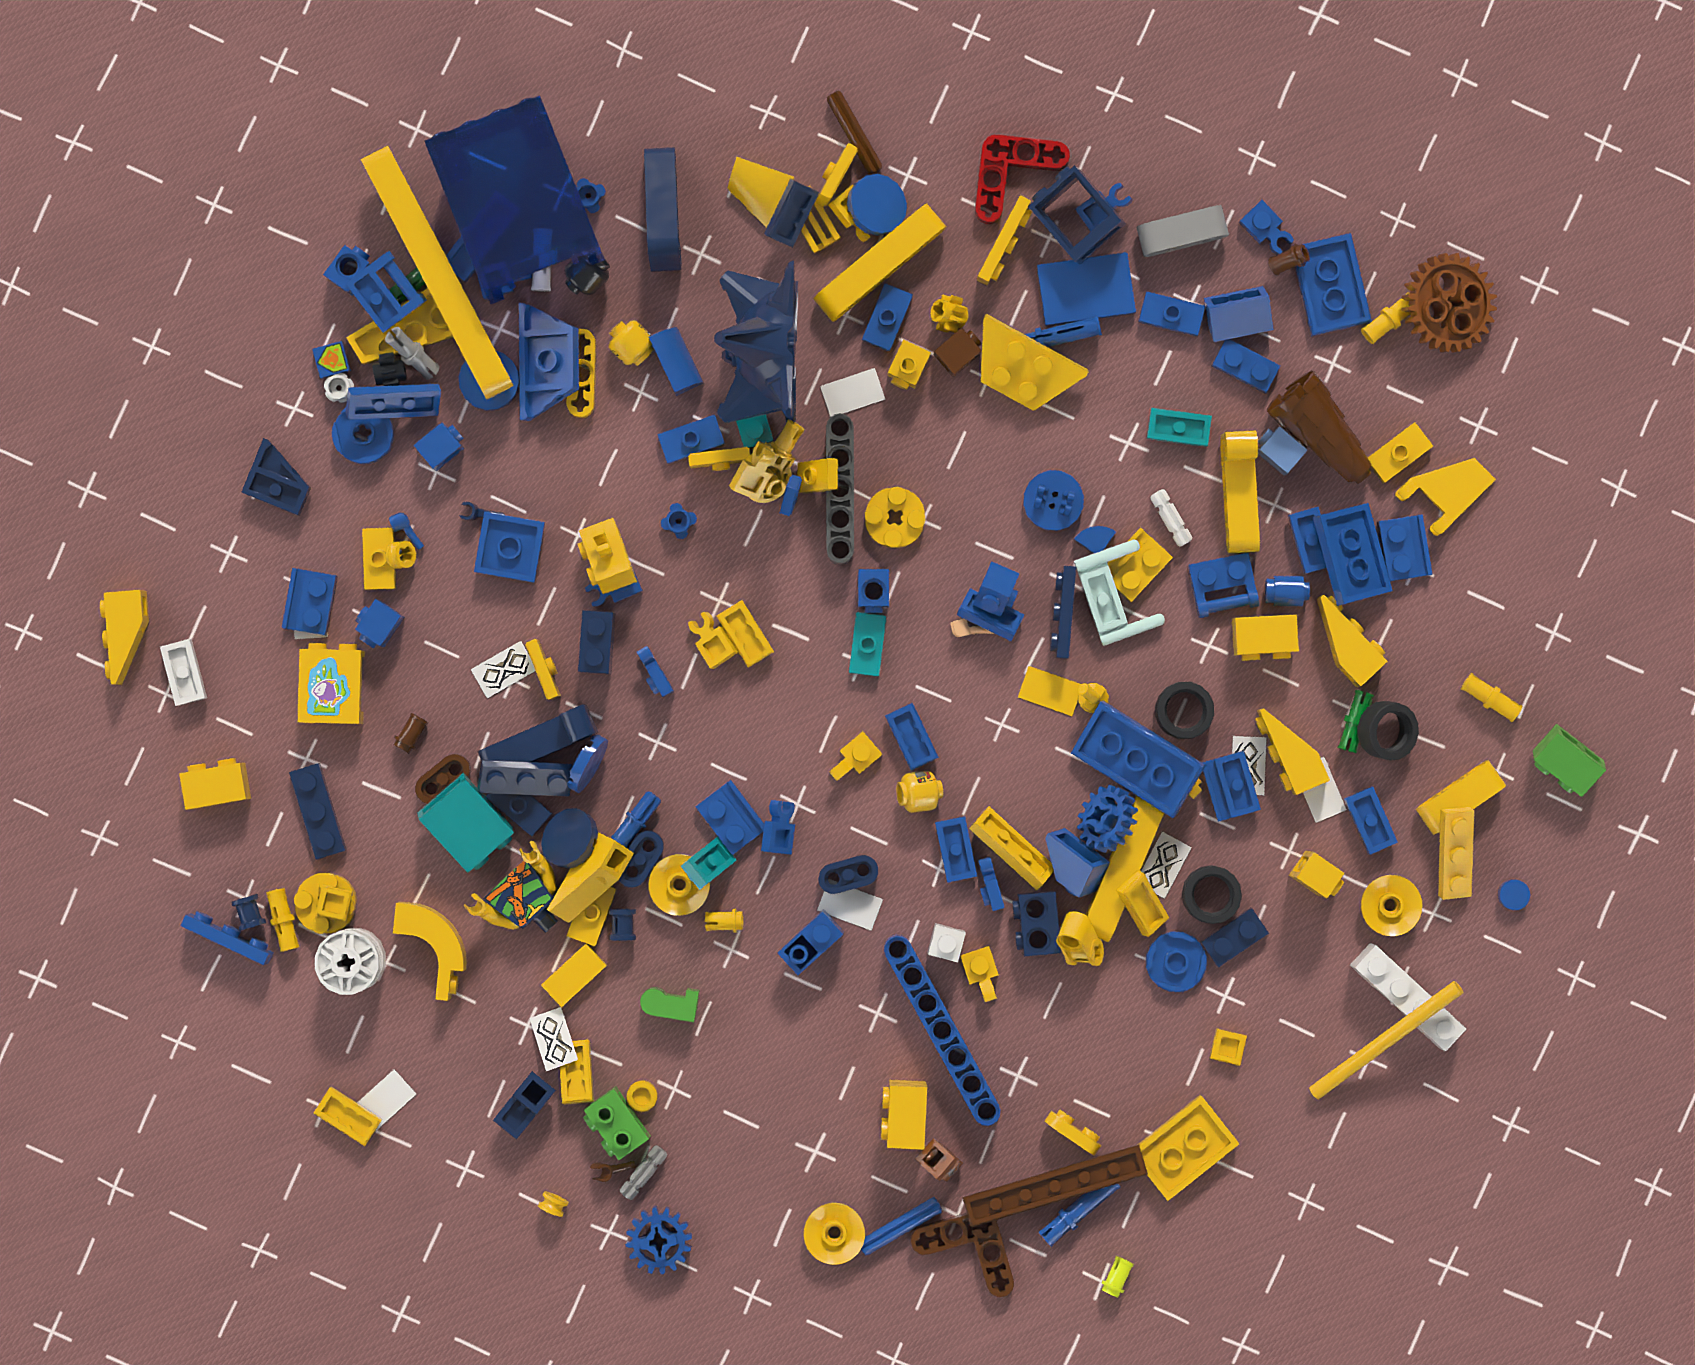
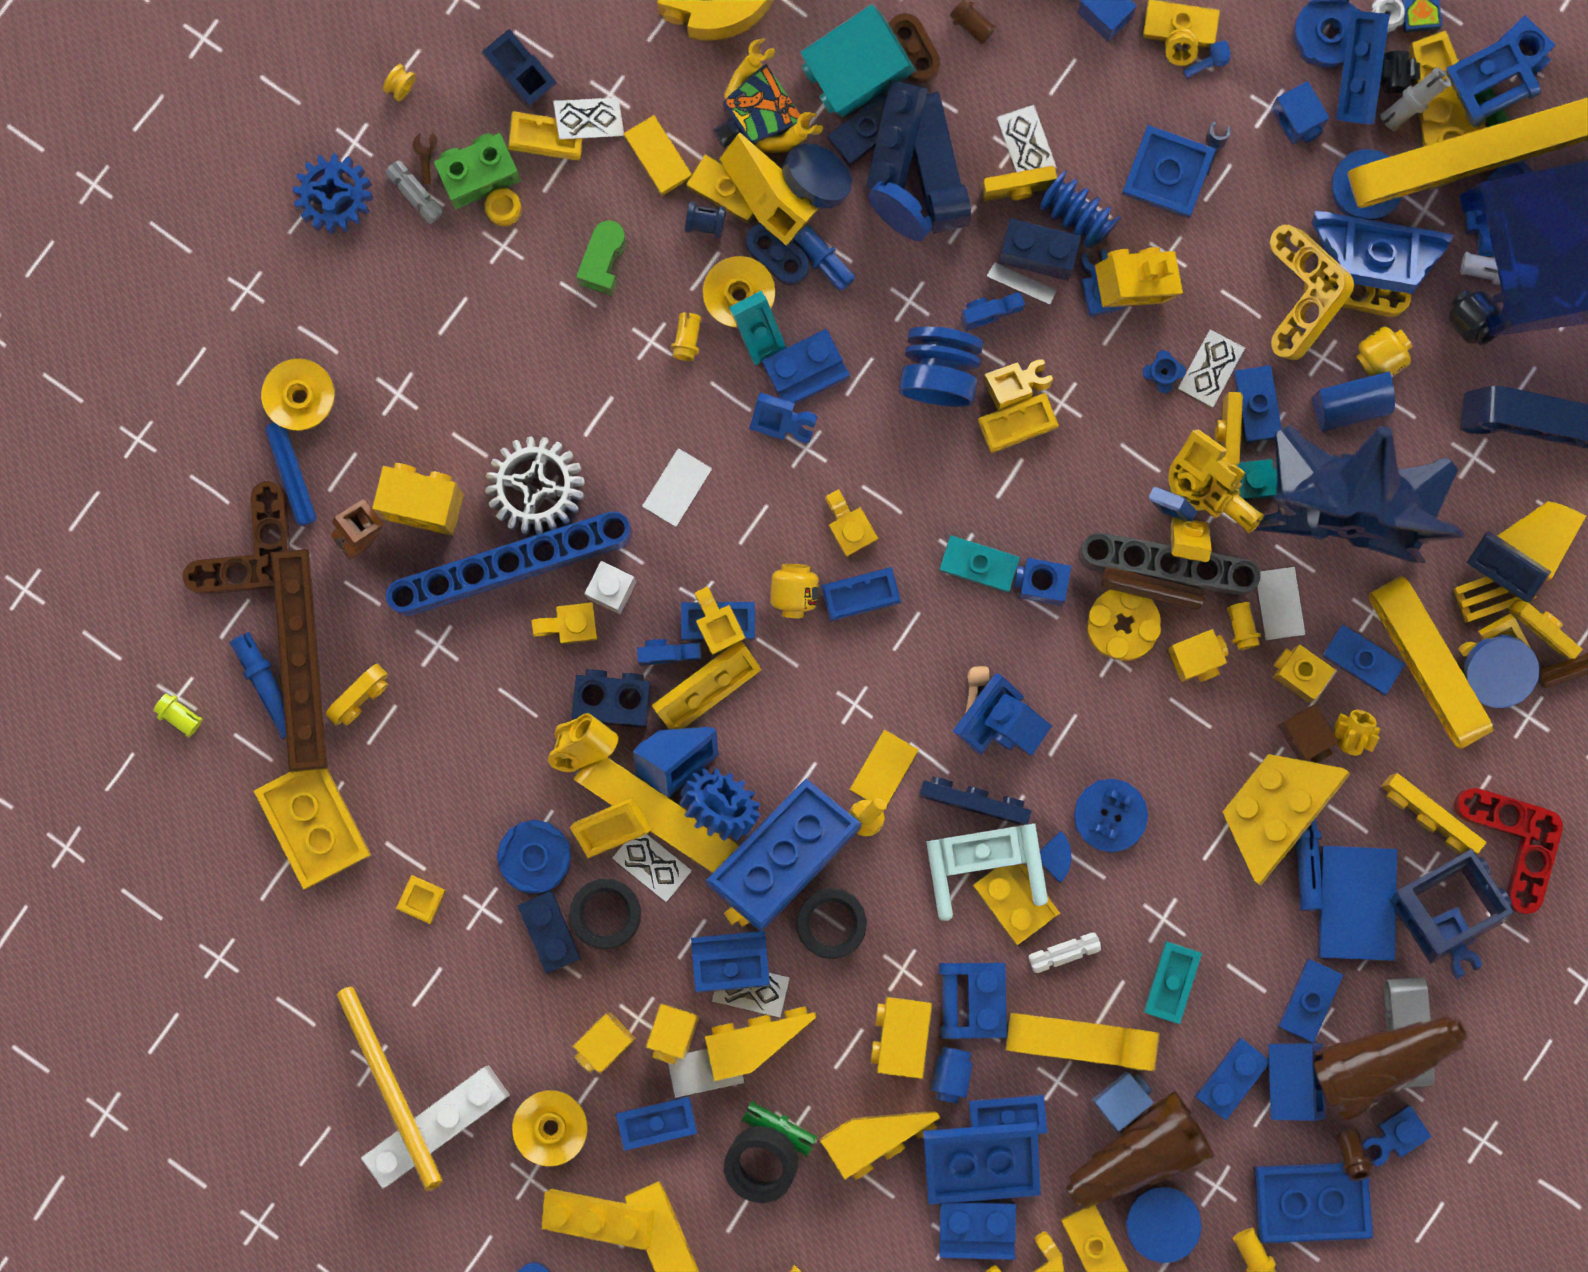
camera: 100 degrees right, 5 degrees down
blue plate [571,178,606,213] -> none
blue slope [777,909,844,975] -> none
dark blue plate [818,855,878,894] -> none
none -> white gear [485,437,585,535]
none -> yellow brick [646,1004,699,1065]
none -> yellow plate [695,586,745,655]
none -> blue wheel [898,327,984,407]
none -> white sticker [987,262,1057,304]
none -> blue piece [1040,170,1122,249]
none -> reddish brown axle [1101,567,1205,610]
none -> blue tile [1125,1186,1202,1263]
none -> yellow brick [1167,629,1229,683]
none -> white sticker [1178,329,1245,407]
none -> yellow pin [1227,602,1261,650]
none -> yellow beam [1270,225,1354,360]
none -> reddish brown cone [1314,1015,1467,1120]

